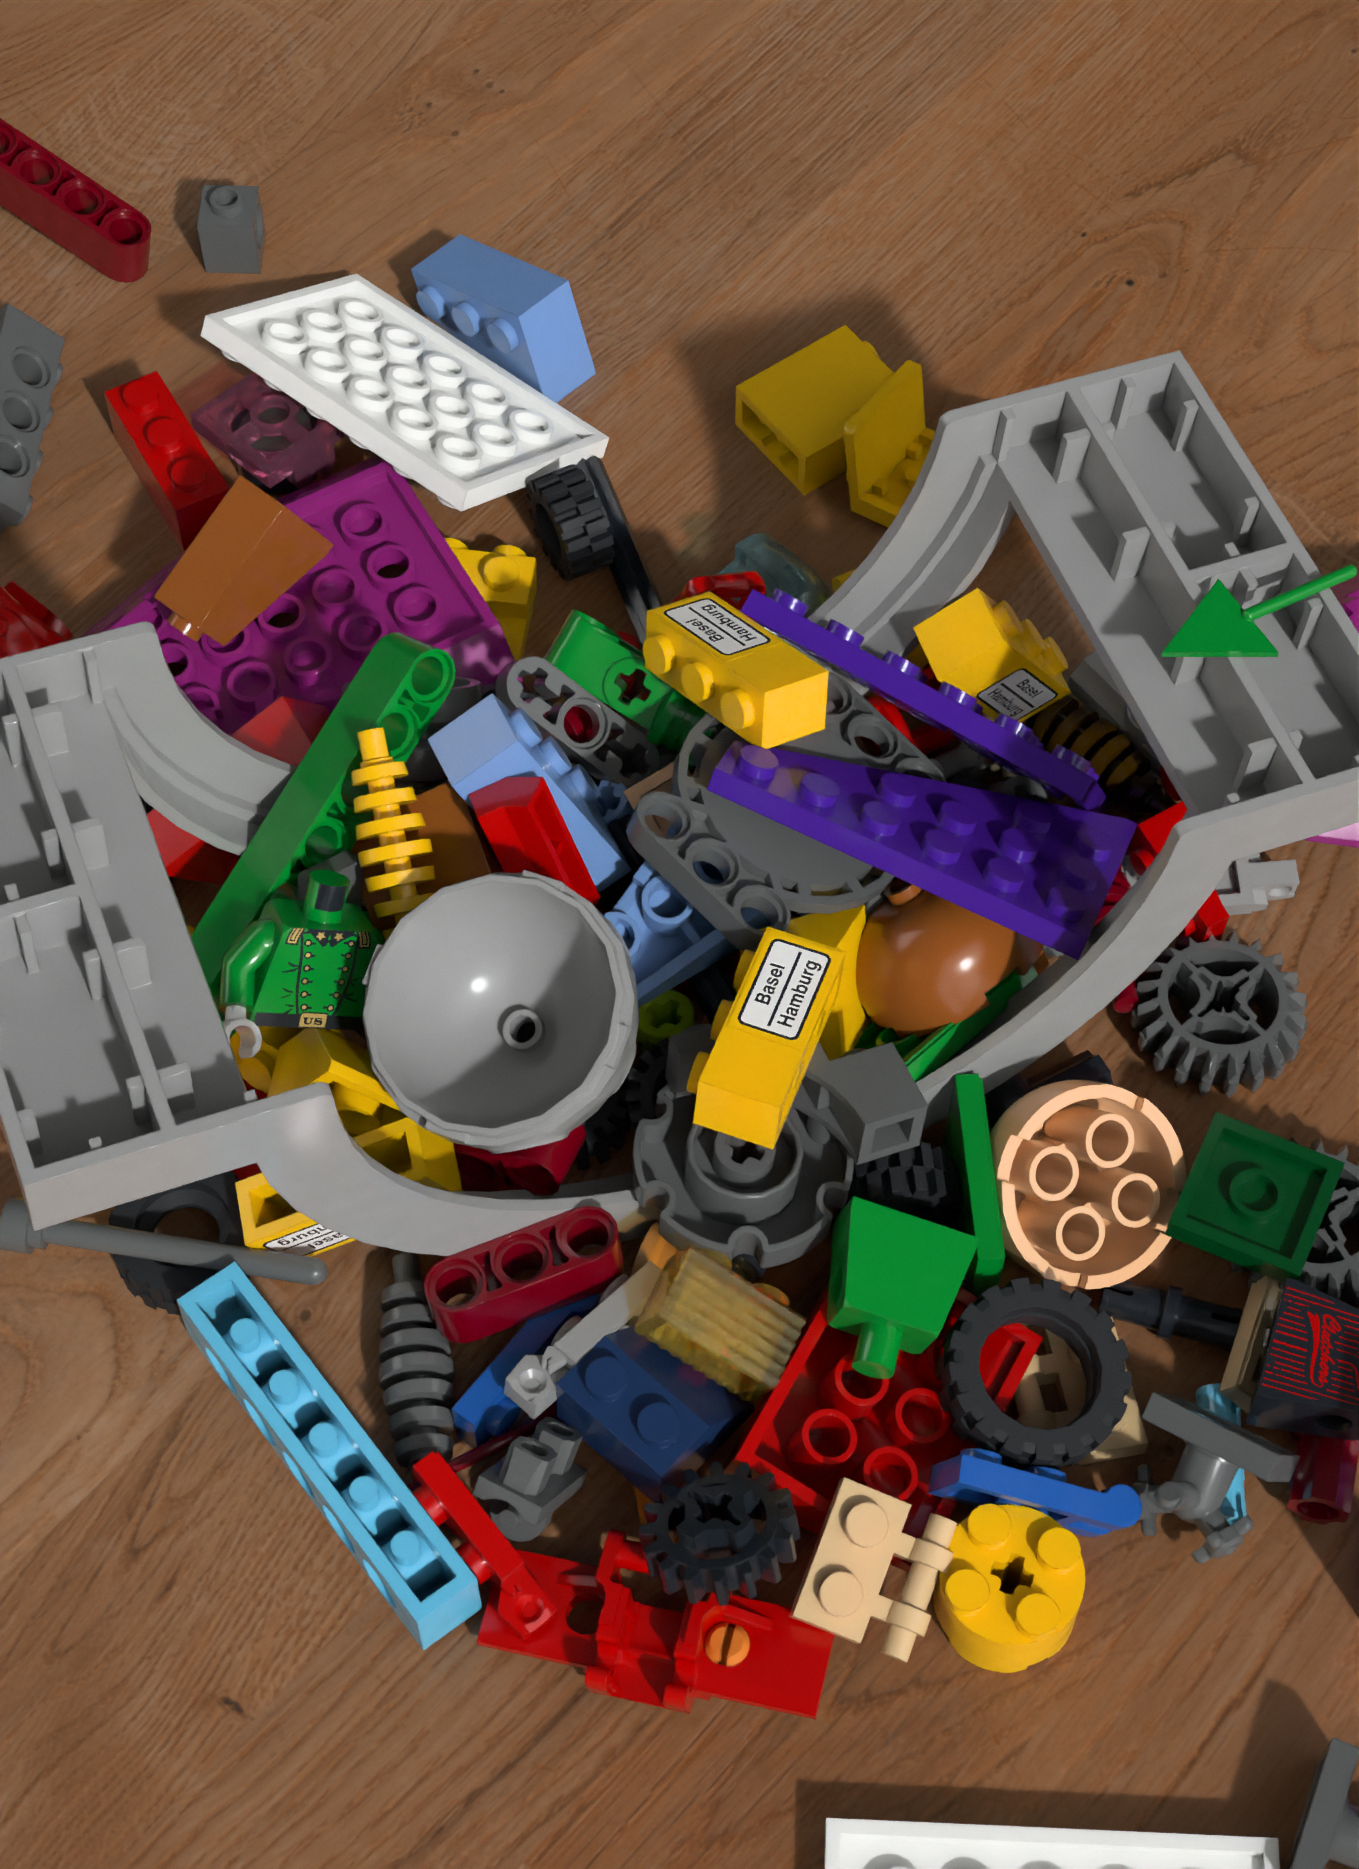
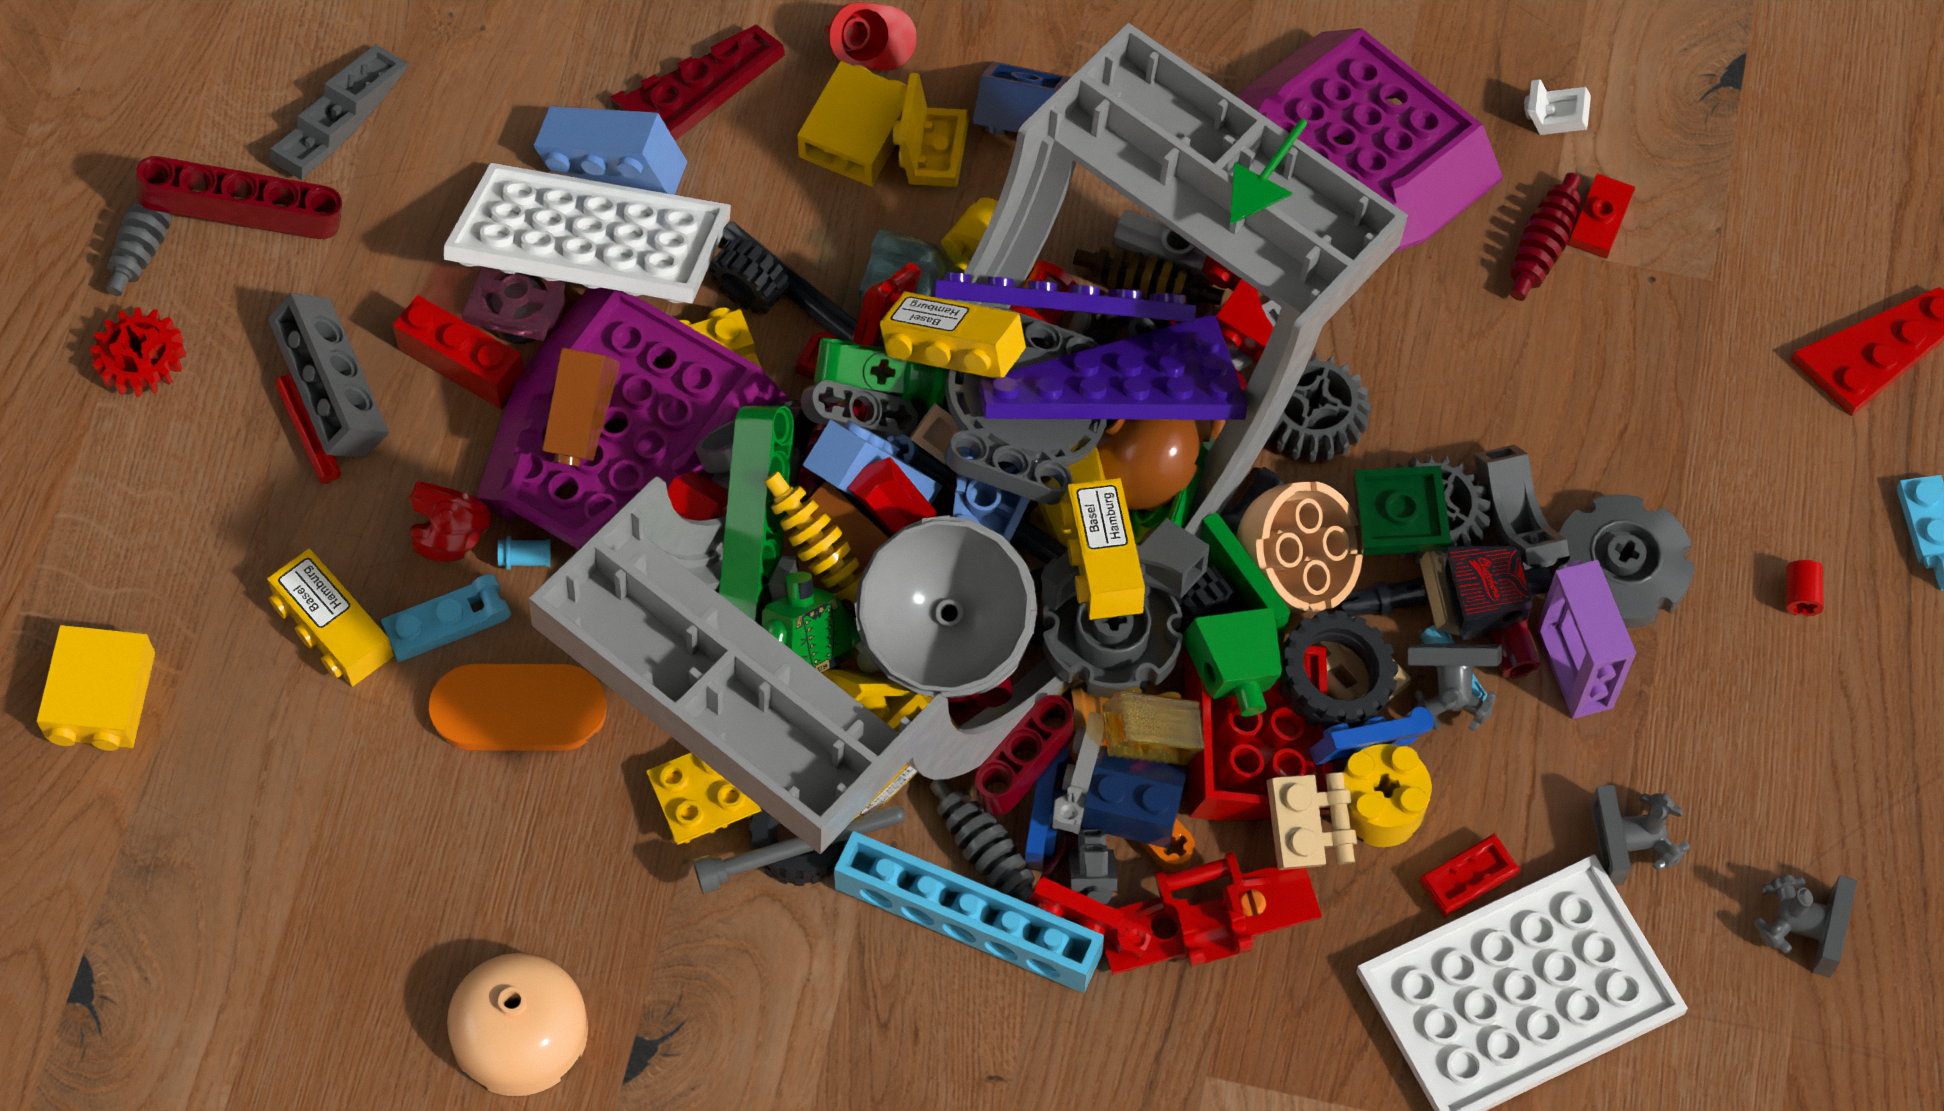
camera: 30 degrees left, 5 degrees up
dark grey brick [197,185,266,274] -> none
black gear [639,1462,801,1606] -> none
yellow brick [913,588,1071,723] -> none
none -> dark grey slope [269,44,408,180]
none -> dark red wing [610,24,785,141]
none -> red piece [824,2,917,71]
none -> red plate [1419,833,1520,918]

